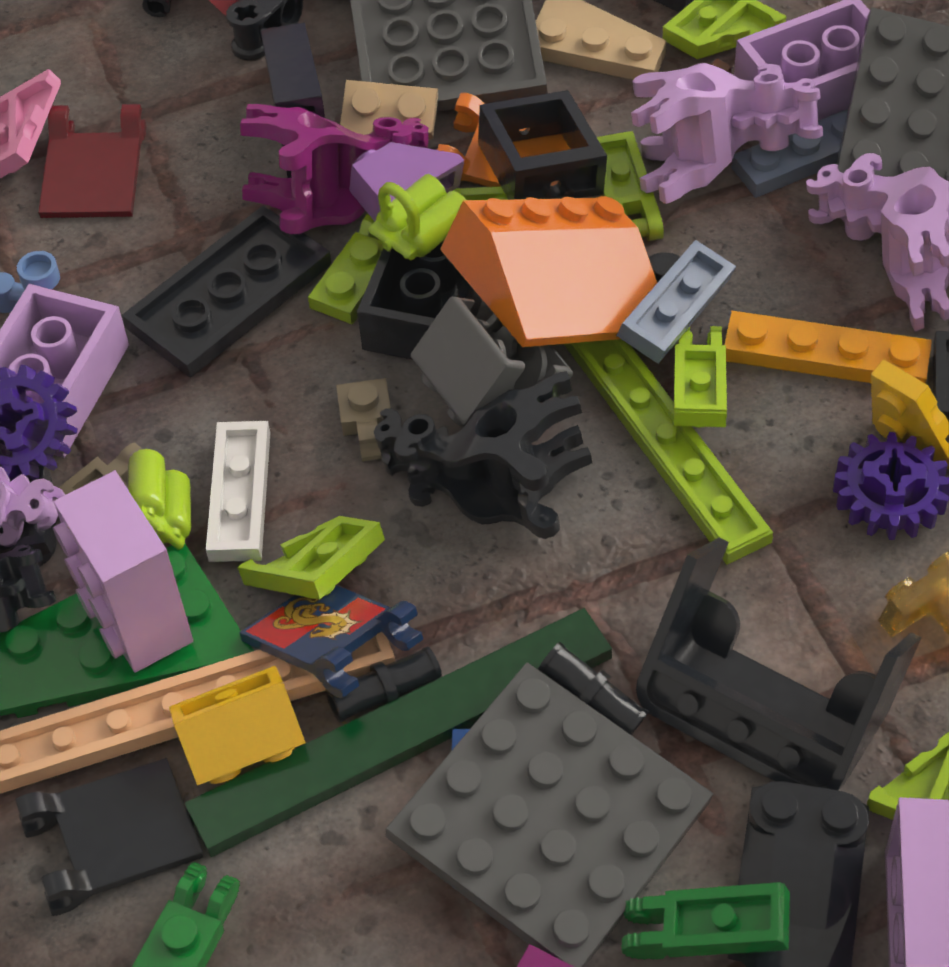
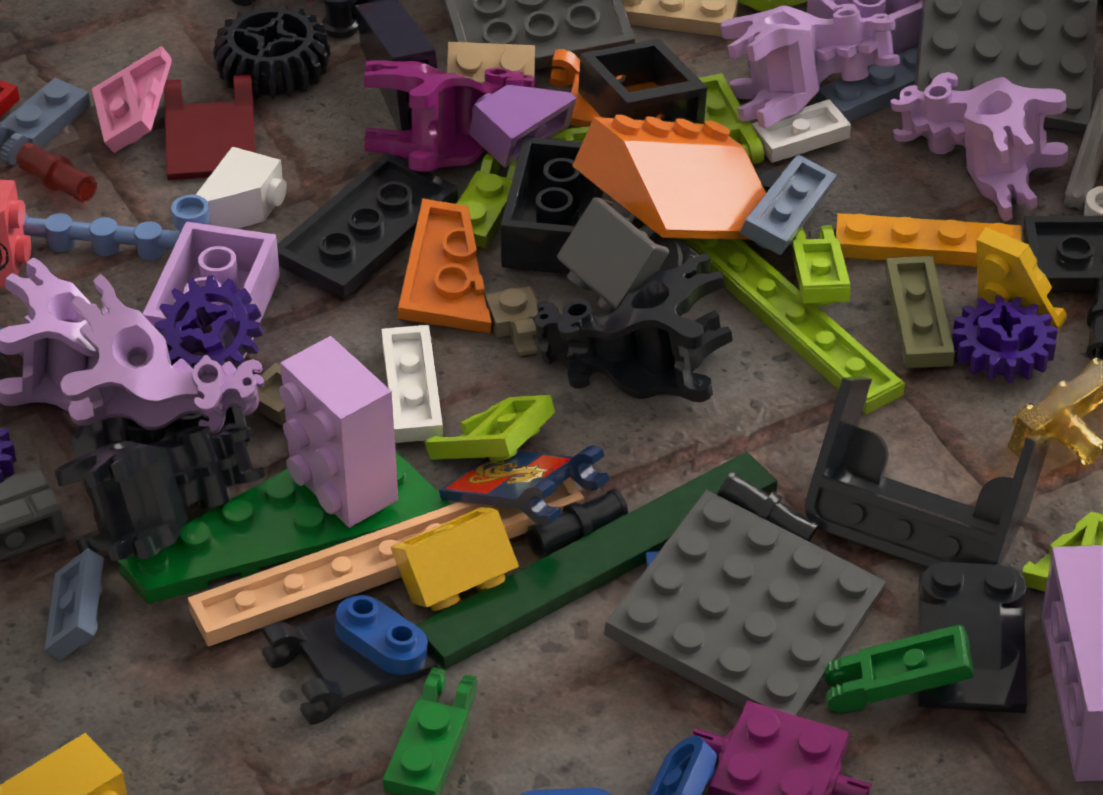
camera: 10 degrees left, 10 degrees down
lime piece [368,174,466,261] -> none
none -> white slope [196,147,287,229]
none -> black gear [213,4,330,100]
none -> blue plate [335,595,428,675]
none -> orange wing [397,199,491,334]
none -> white plate [752,99,851,163]
none -> olive plate [885,256,955,368]

